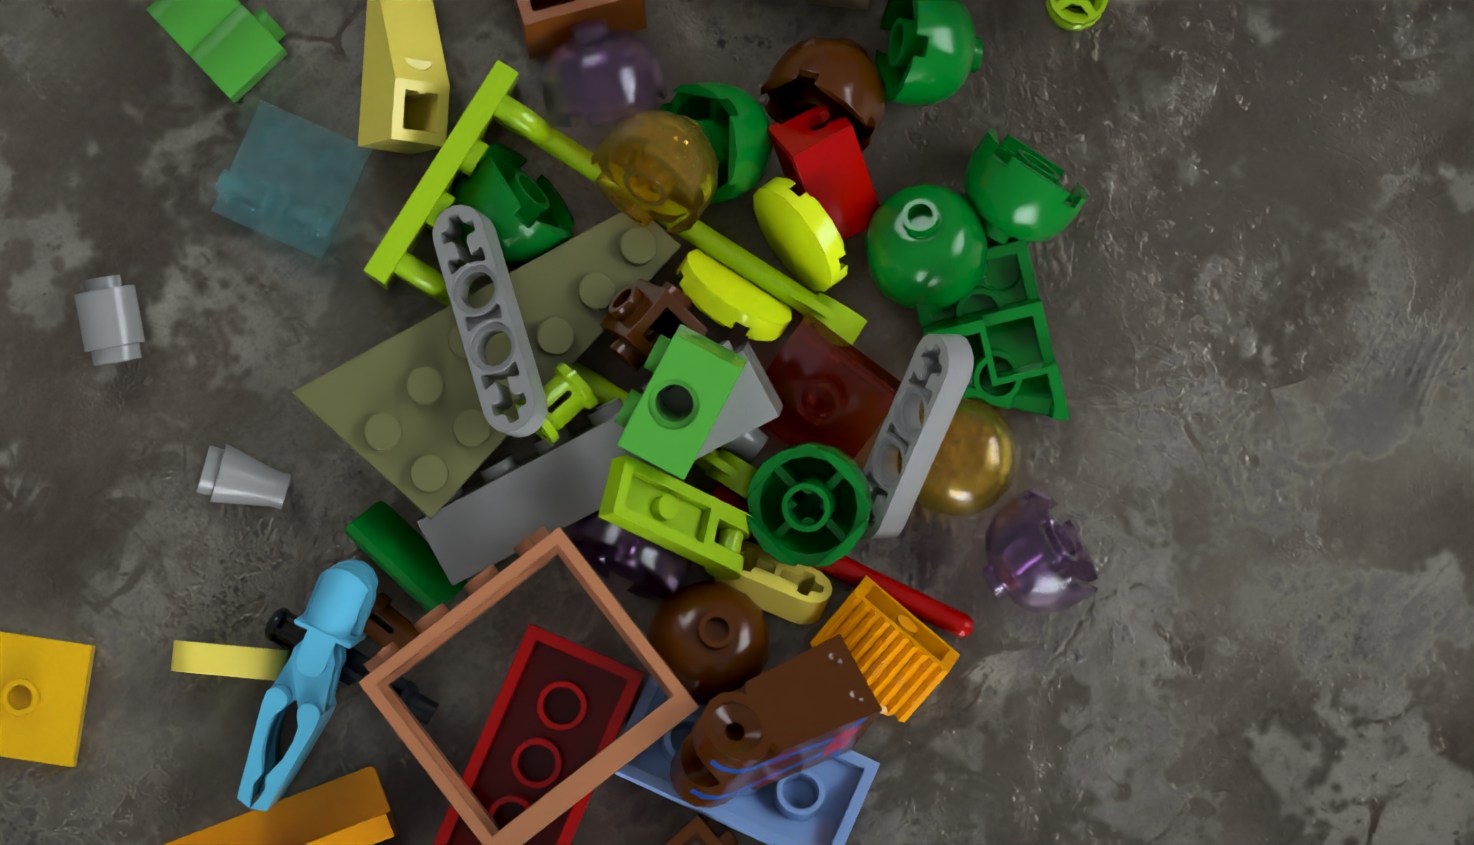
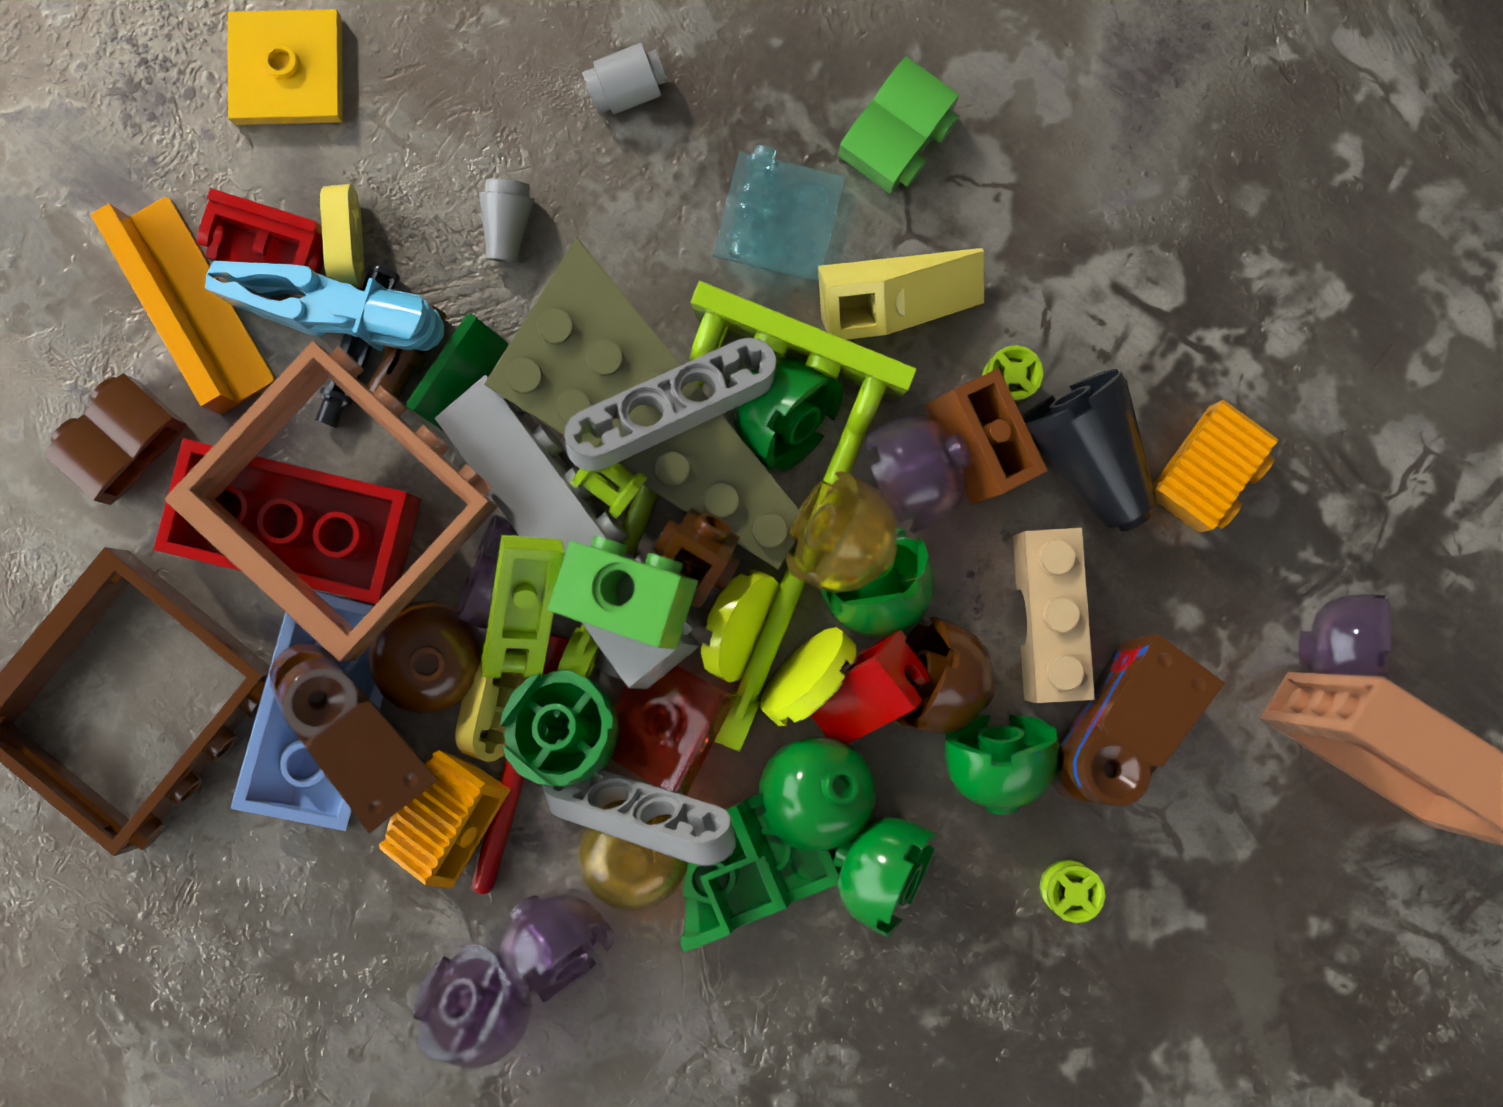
camera: 75 degrees right, 0 degrees up
none -> red hinge [197,188,324,274]
none -> clear purple cylinder [413,944,531,1069]

